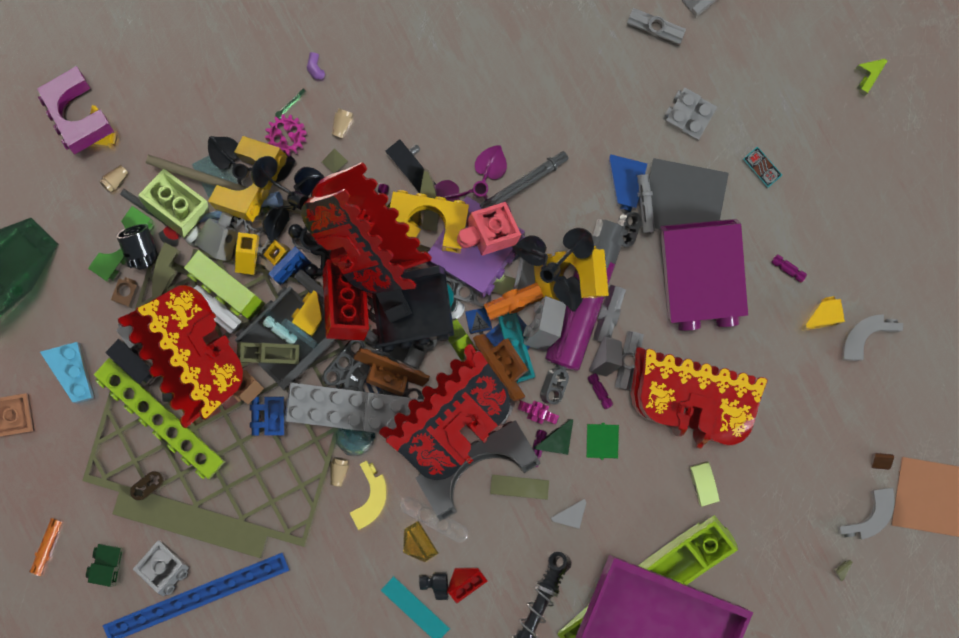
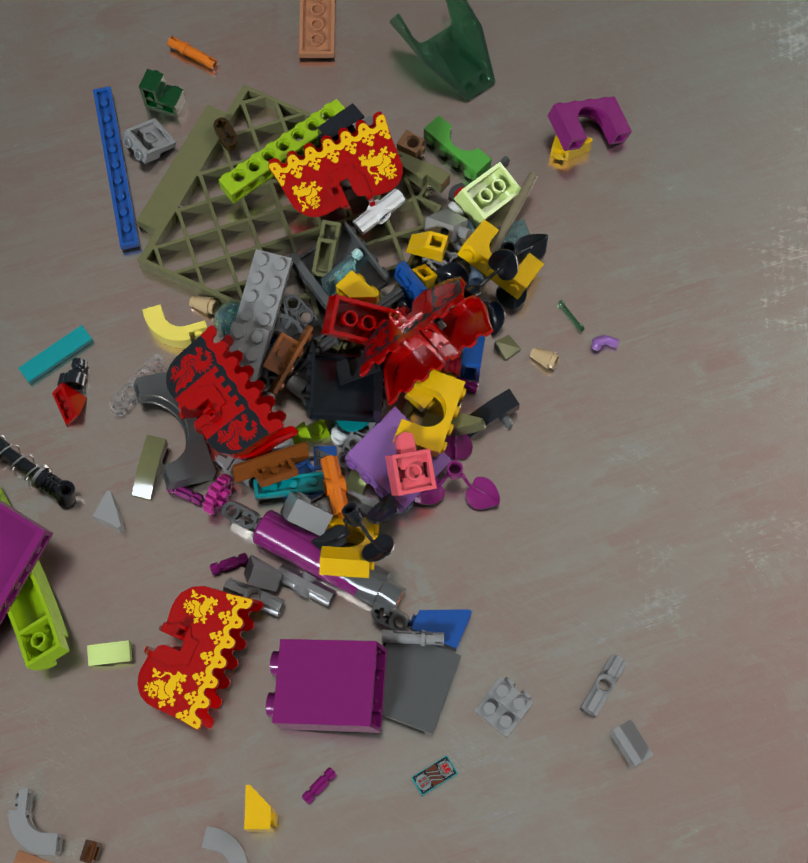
camera: 95 degrees right, 15 degrees down
medium azure wedge [40,342,95,404] -> none
tan cone [100,165,128,192] -> none
black gear [116,224,159,270] -> none
lime wedge [184,250,266,320] -> none
medium nougat brick [233,370,264,405] -> none
blue plate [250,397,285,436] -> none
dark pink gear [265,114,307,156] -> none
clear yellow slope [403,521,439,562] -> none
dark grey axle [480,151,568,209] -> none
dark green tile [533,419,573,455] -> none
green piece [586,423,619,460] -> none

